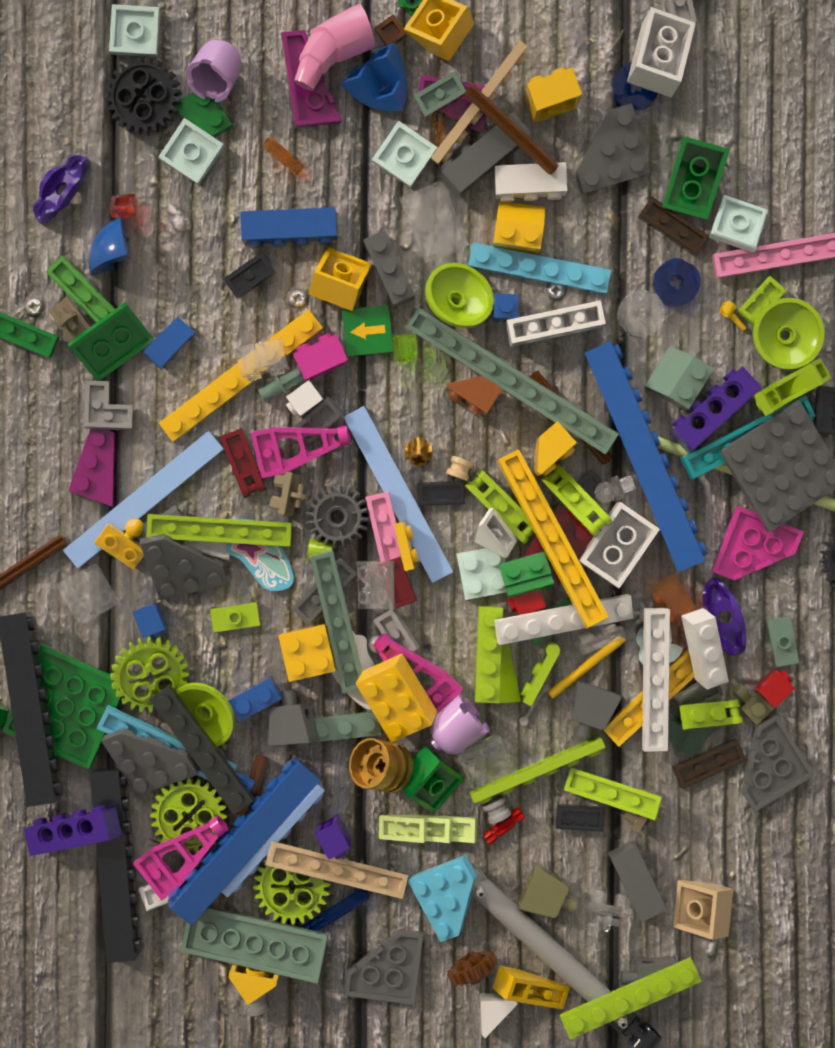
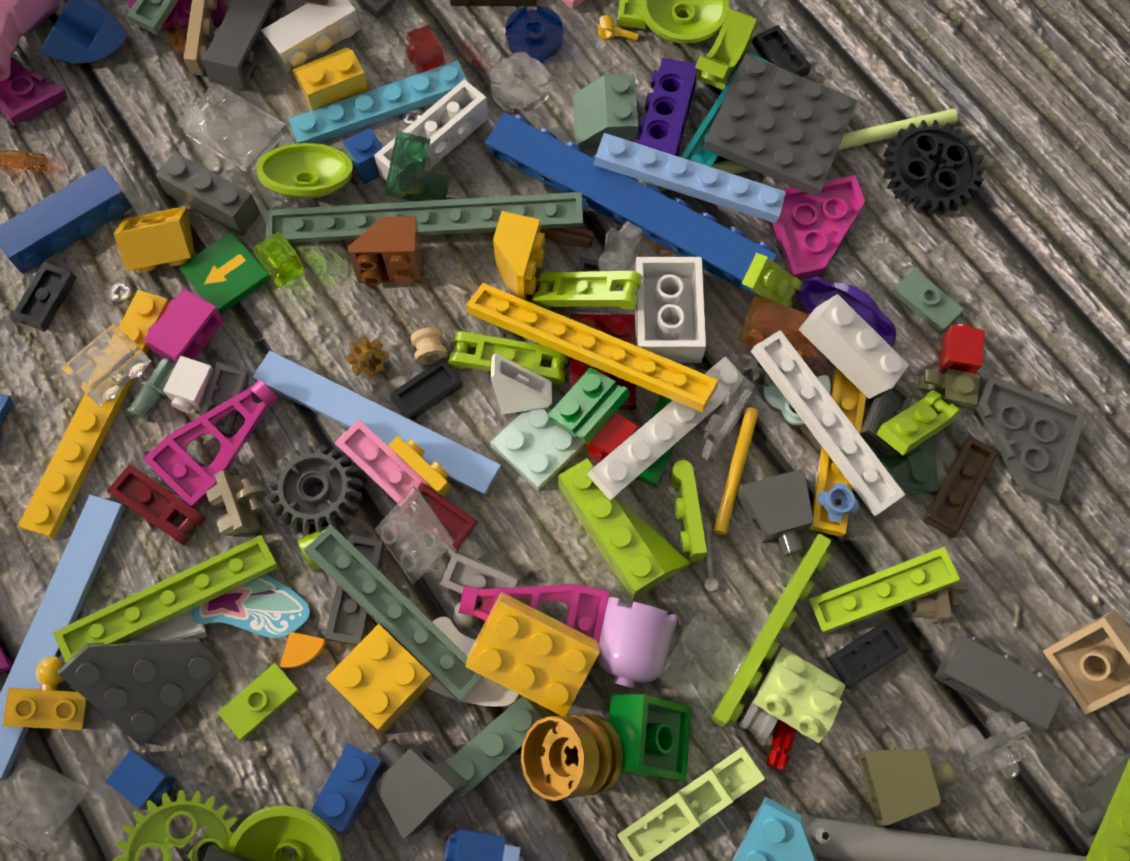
camera: 35 degrees left, 20 degrees down
light aqua plate [372,121,437,188] -> none
none -> light orange tile [279,631,327,669]
none -> clear green plate [384,130,451,201]
none -> clear red brick [405,25,445,74]
none -> light blue plate [594,133,786,224]
none -> lime plate [742,253,803,312]
none -> yellowish green plate [753,647,846,743]
none -> medium blue plate [817,482,859,523]

